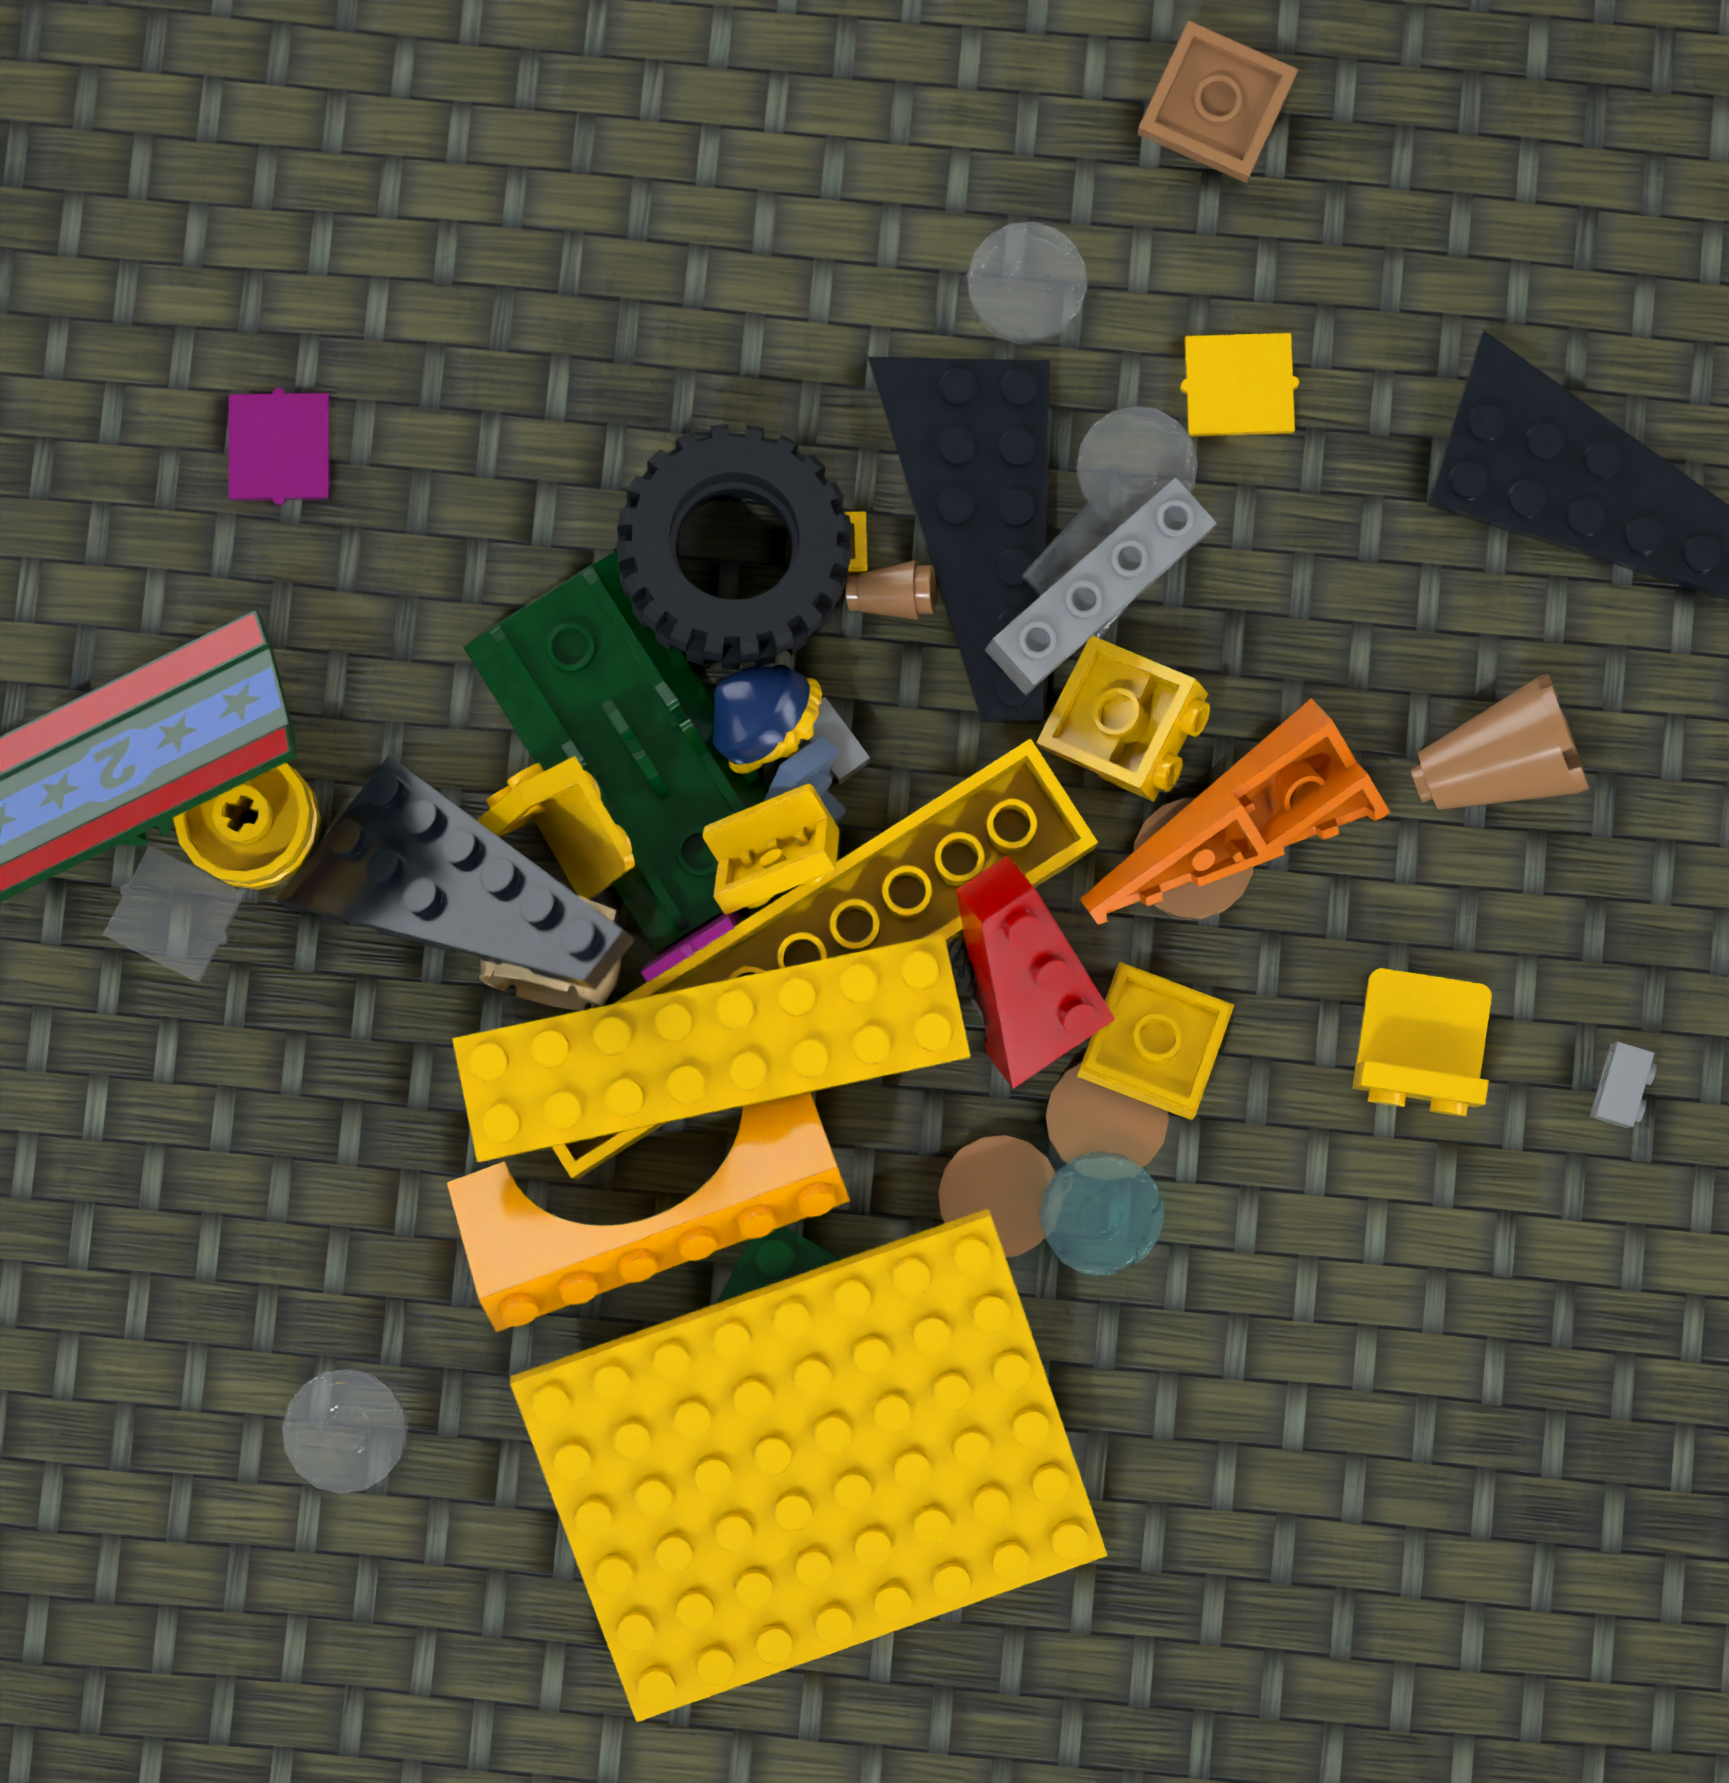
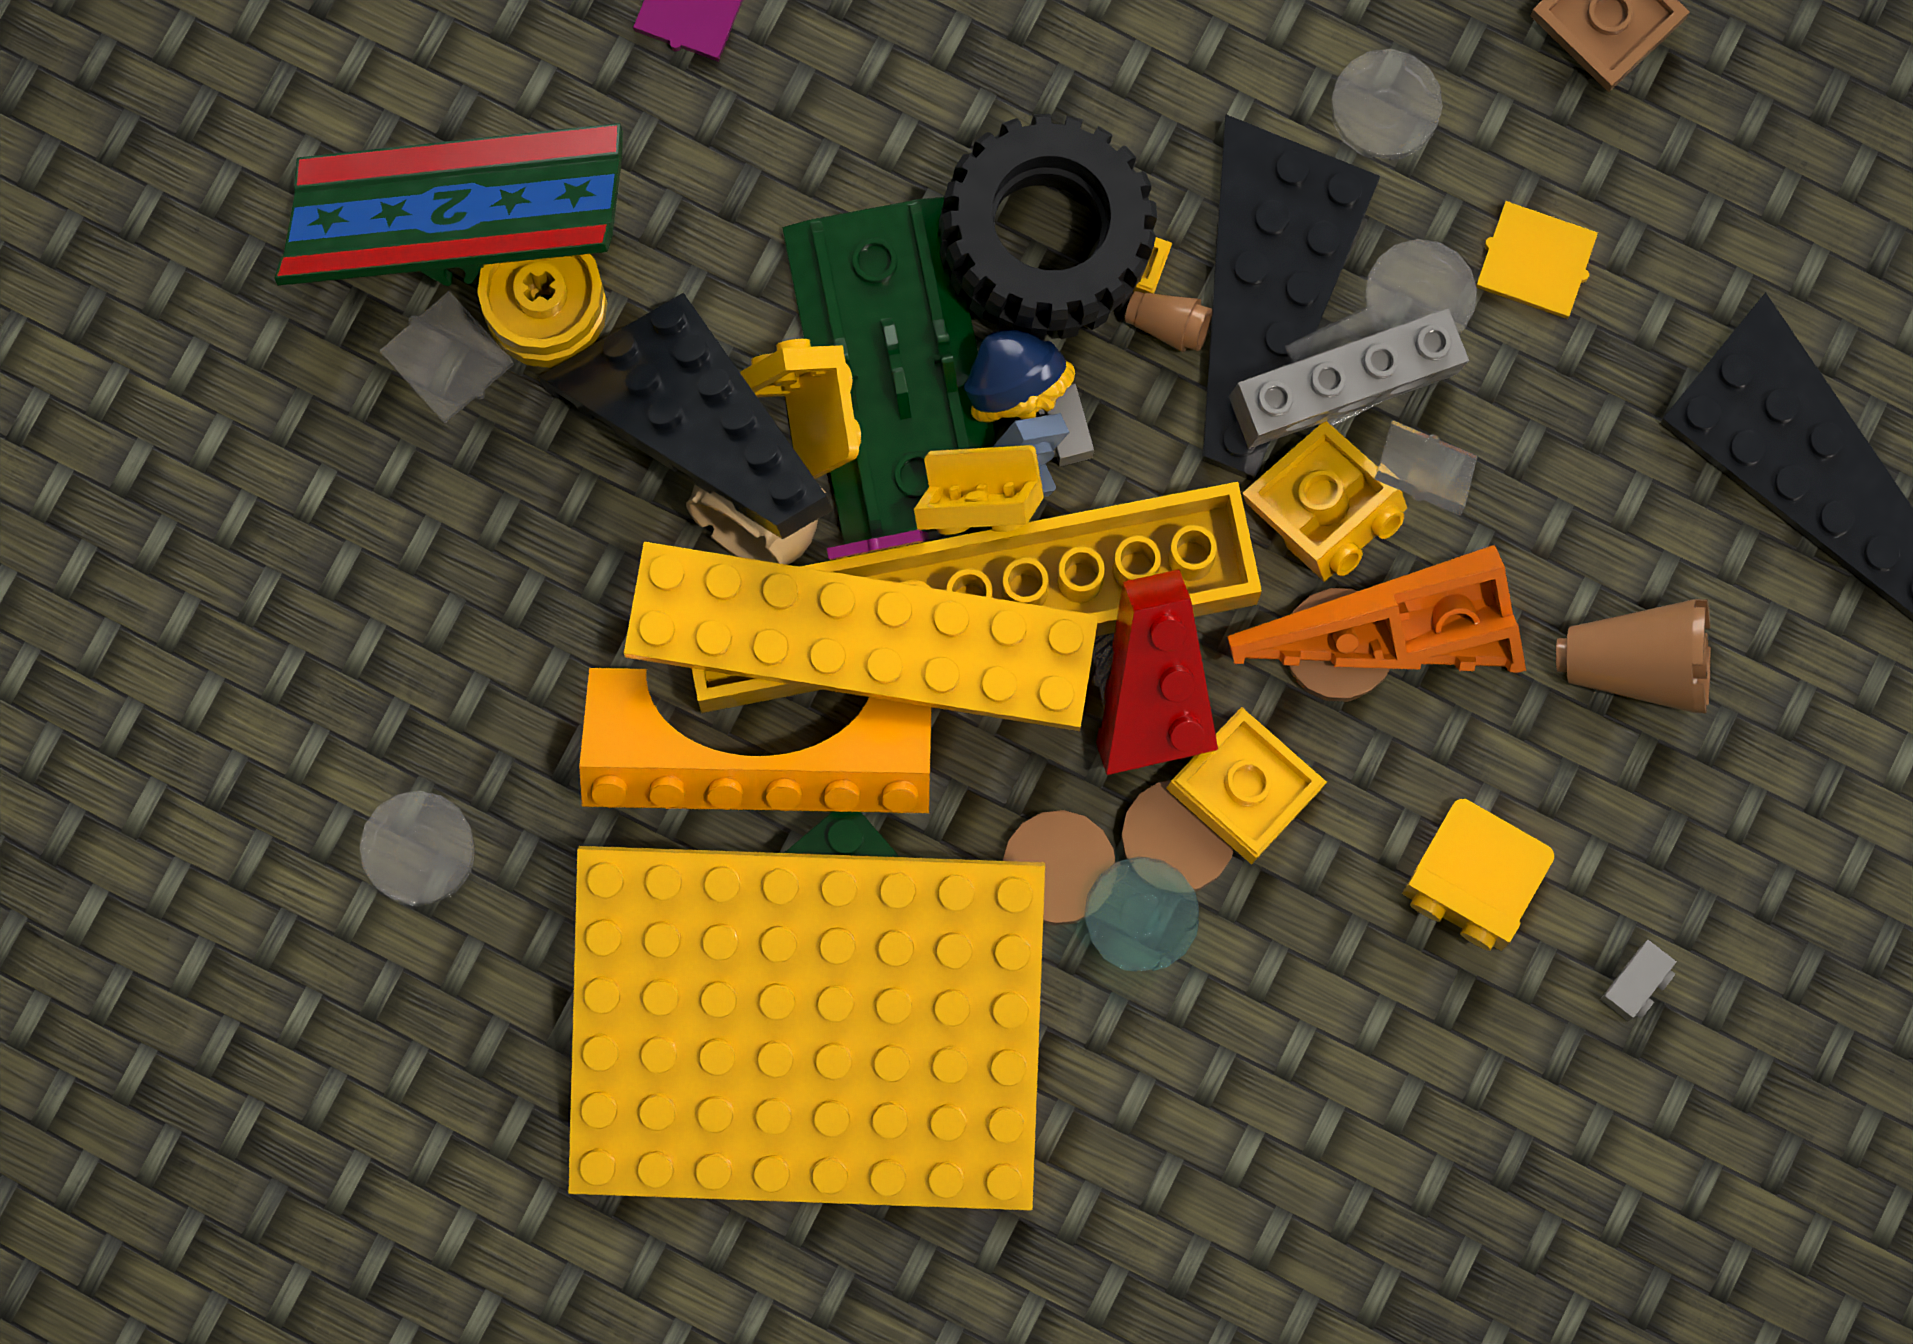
camera: 15 degrees right, 5 degrees down
none -> clear piece [1374,420,1478,516]

